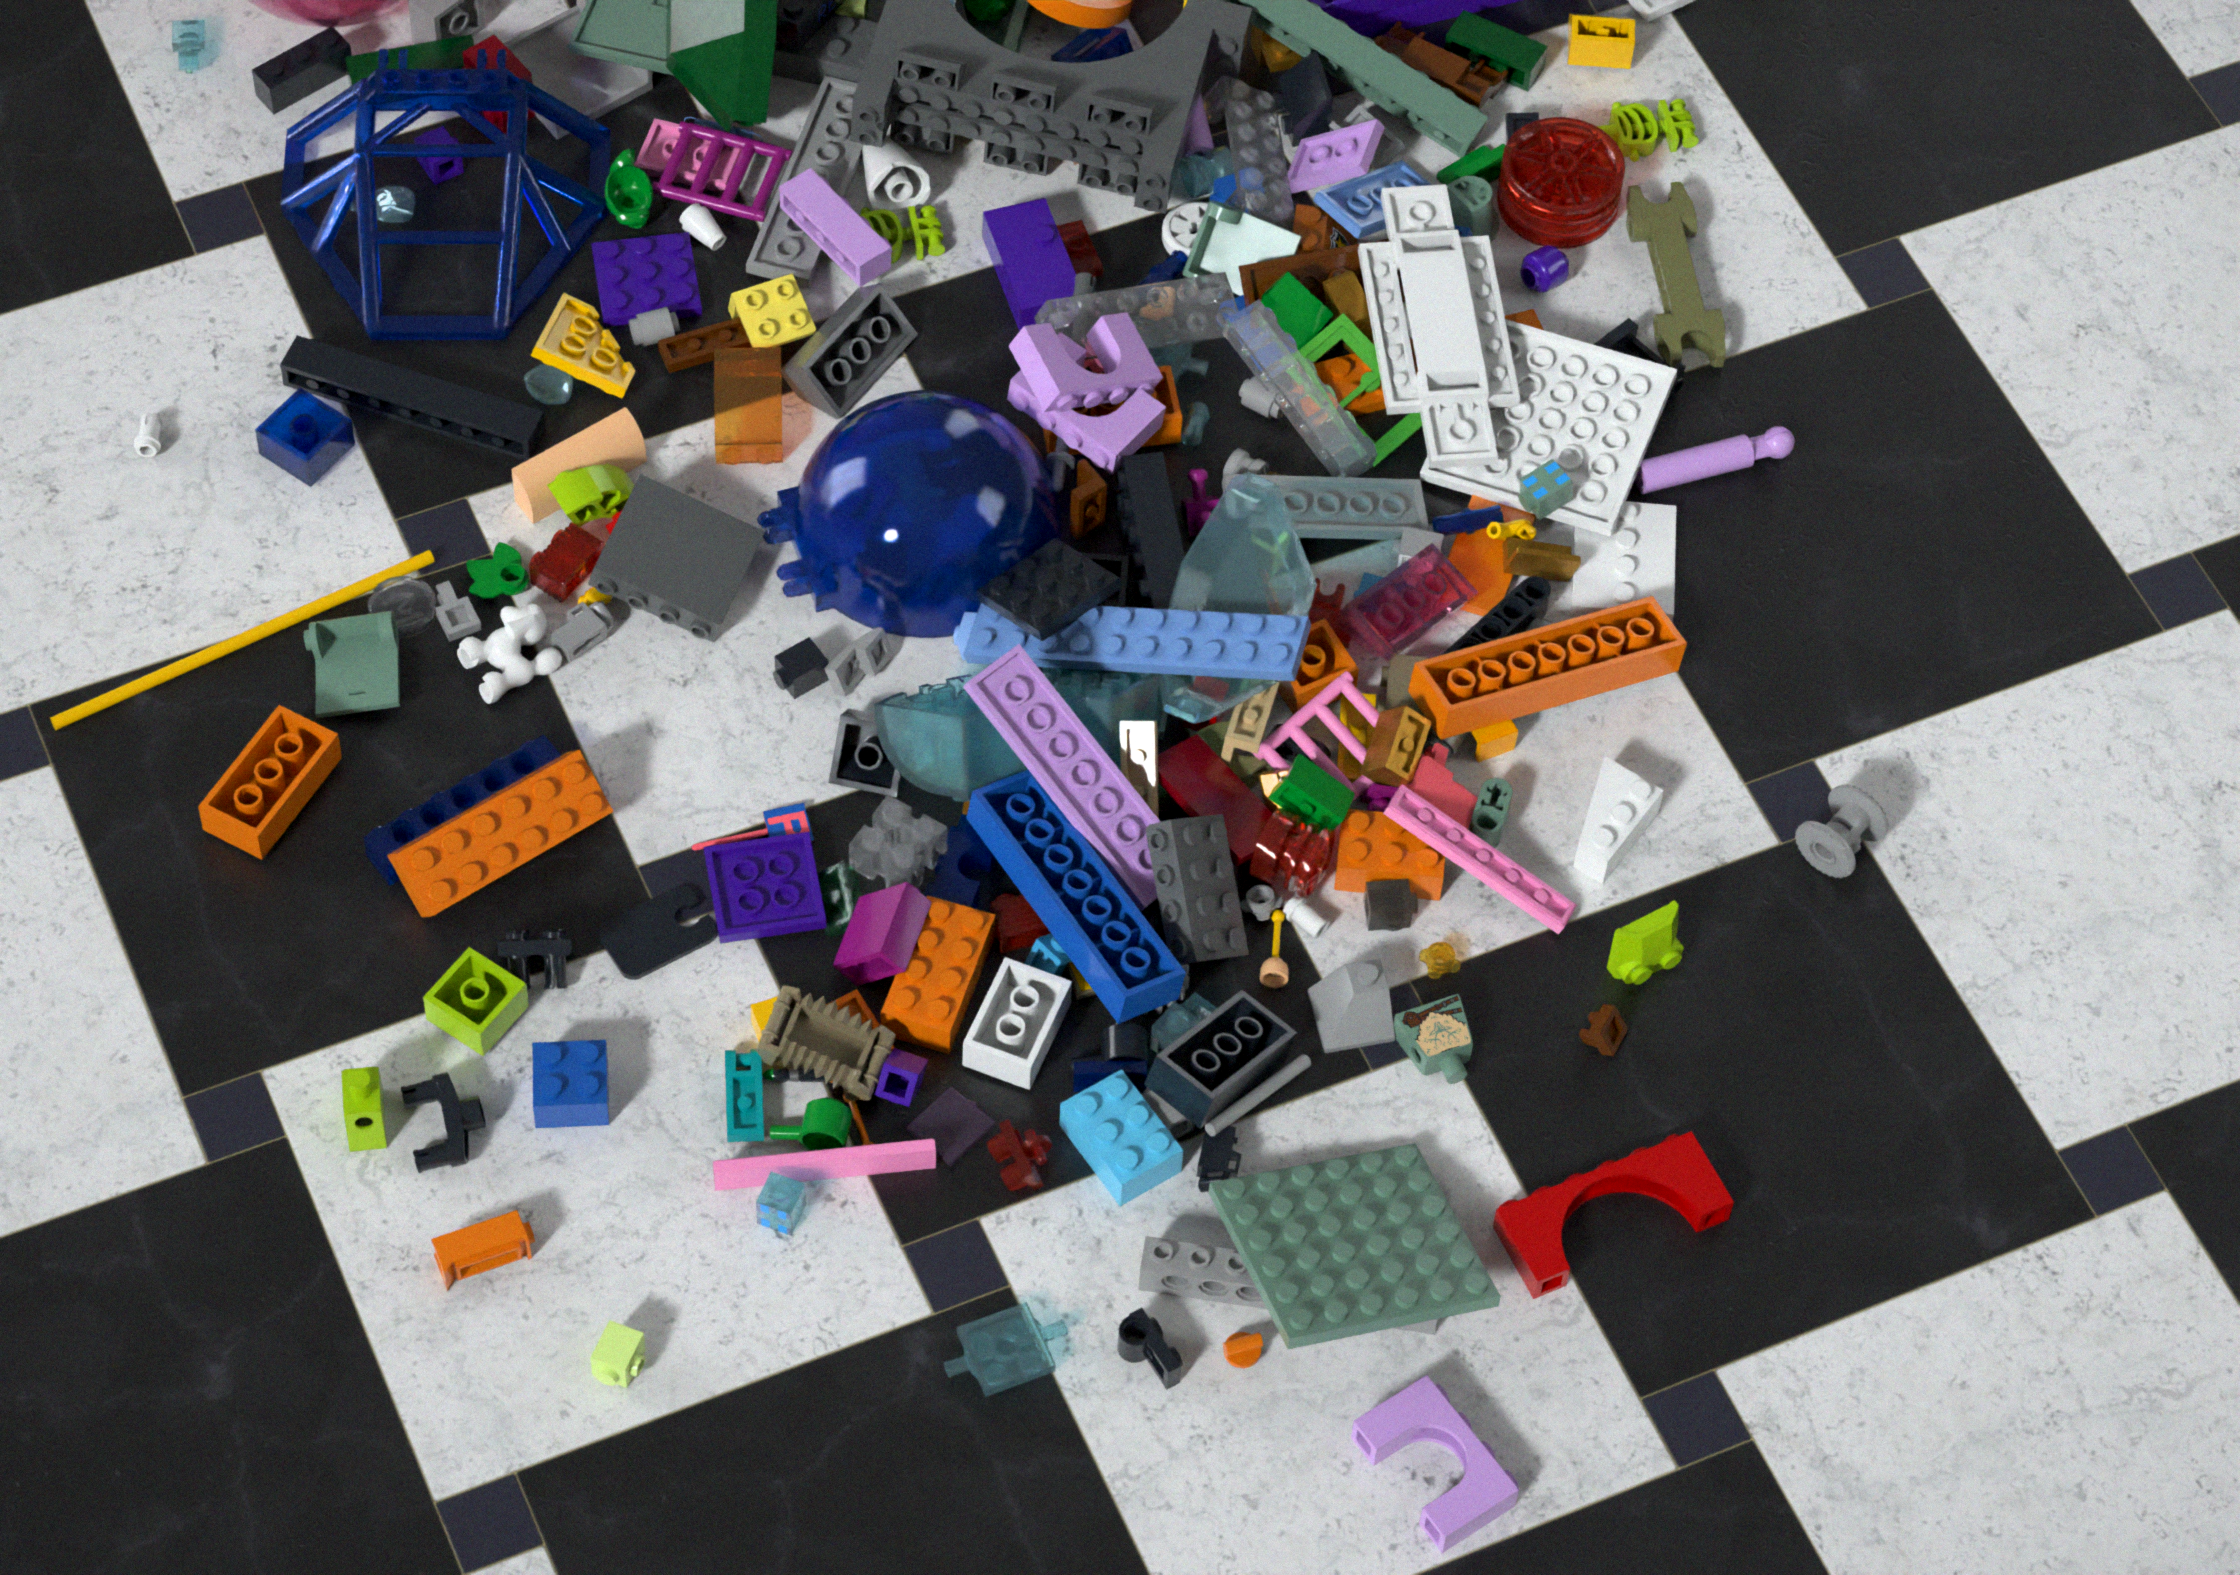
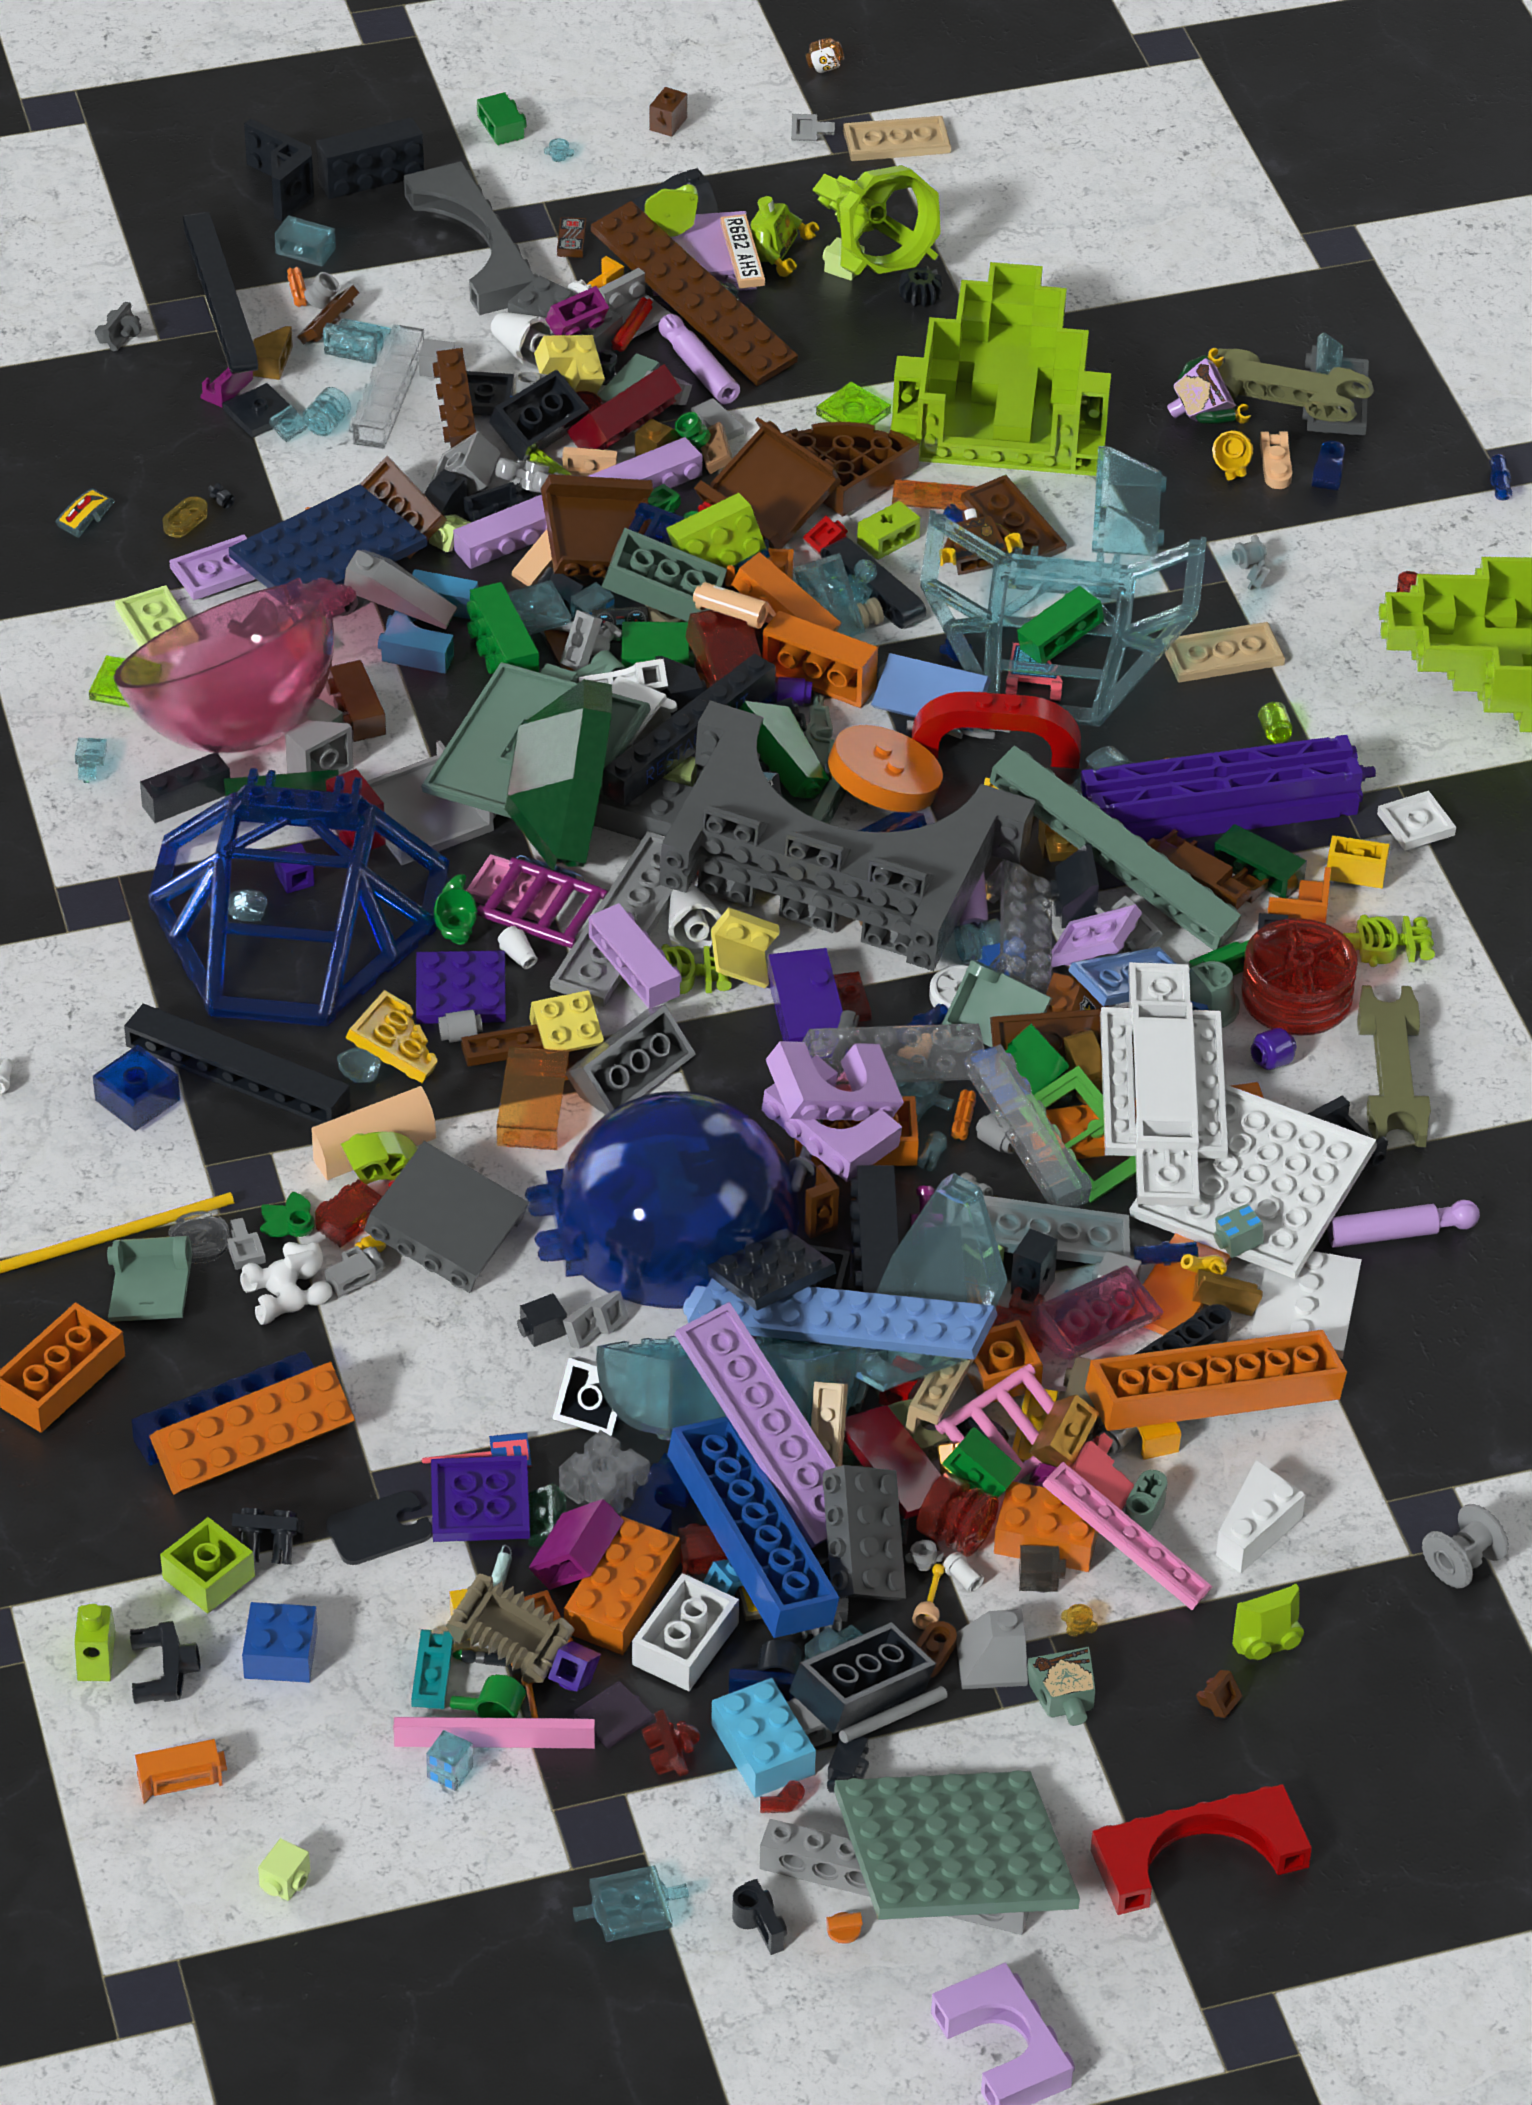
camera: 10 degrees right, 10 degrees down
none -> light aqua piece [492,1545,512,1587]
none -> light yellow bracket [711,907,780,989]
none -> clear red arm [760,1780,805,1813]
none -> reddish brown plate [916,1621,957,1678]
none -> orange axle [951,1089,977,1140]
none -> black brick [1010,1228,1058,1305]
none -> orange panel [1268,867,1331,931]

